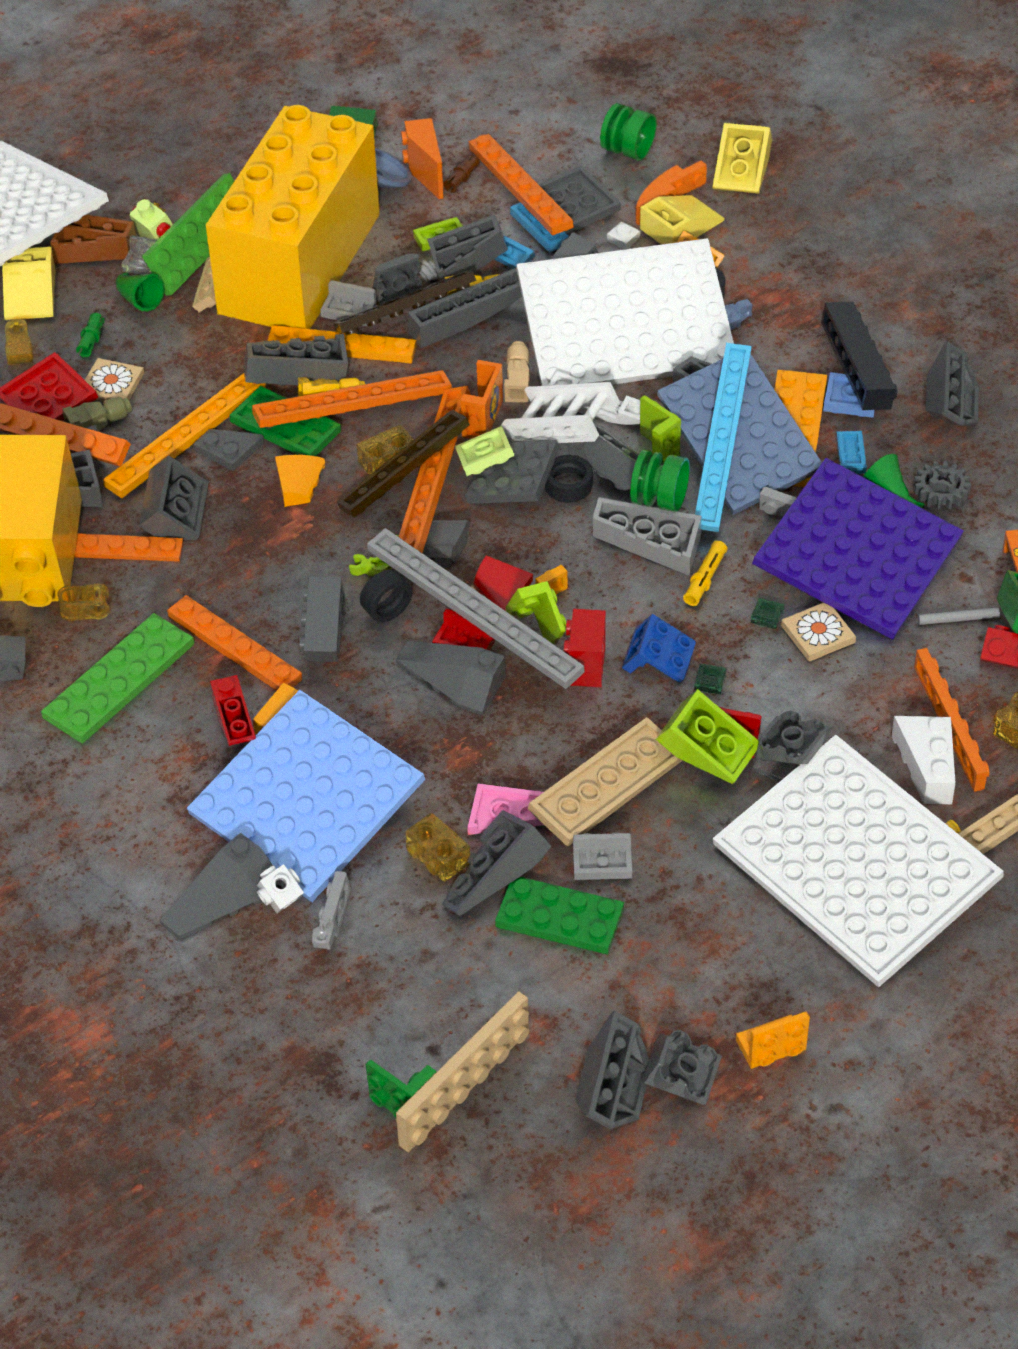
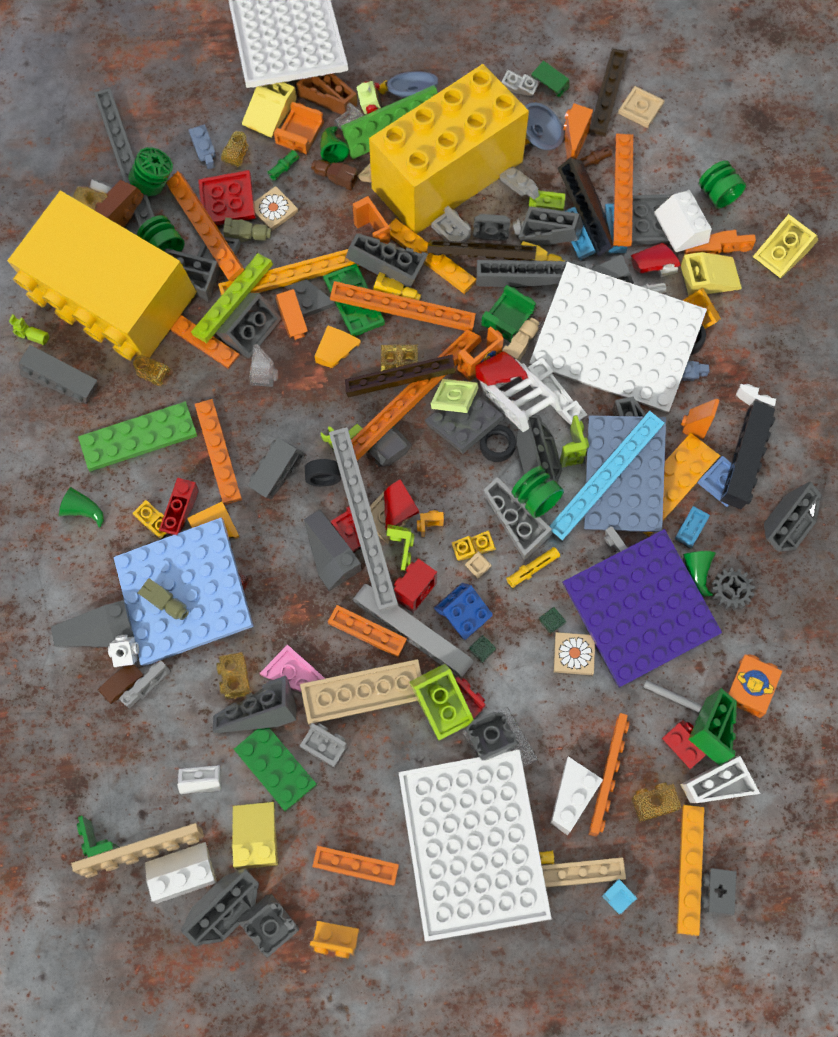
camera: 30 degrees right, 20 degrees up
none -> green hat [59,487,104,528]
none -> reddish brown slope [99,664,144,704]
none -> yellow slope [132,500,166,539]
none -> olive piece [138,578,189,620]
none -> white slope [145,842,217,904]
none -> white slope [178,765,221,794]
none -> lime plate [191,253,273,343]
none -> light yellow slope [232,802,278,869]
none -> clear slope [249,344,278,387]
none -> orange panel [274,102,324,155]
none -> orange slope [275,289,308,340]
none -> reddish brown piece [311,159,358,191]
none -> orange plate [312,846,399,886]
none -> orange plate [328,605,407,658]
none -> orange panel [353,196,390,244]
none -> light grey beam [353,584,473,678]
none -> sand blue dish [387,71,438,98]
none -> yellow slope [452,530,496,561]
none -> tan tile [465,551,492,579]
none -> red slope [475,351,527,386]
none -> green panel [481,285,536,343]
none -> light grey hinge [499,166,539,199]
none -> black slope [557,158,613,257]
none -> dark brown plate [589,48,628,137]
none -> tan tile [618,86,665,128]
none -> red slope [631,243,680,273]
none -> white slope [654,190,711,253]
none -> orange slope [681,399,719,439]
none -> white slope [736,384,776,408]

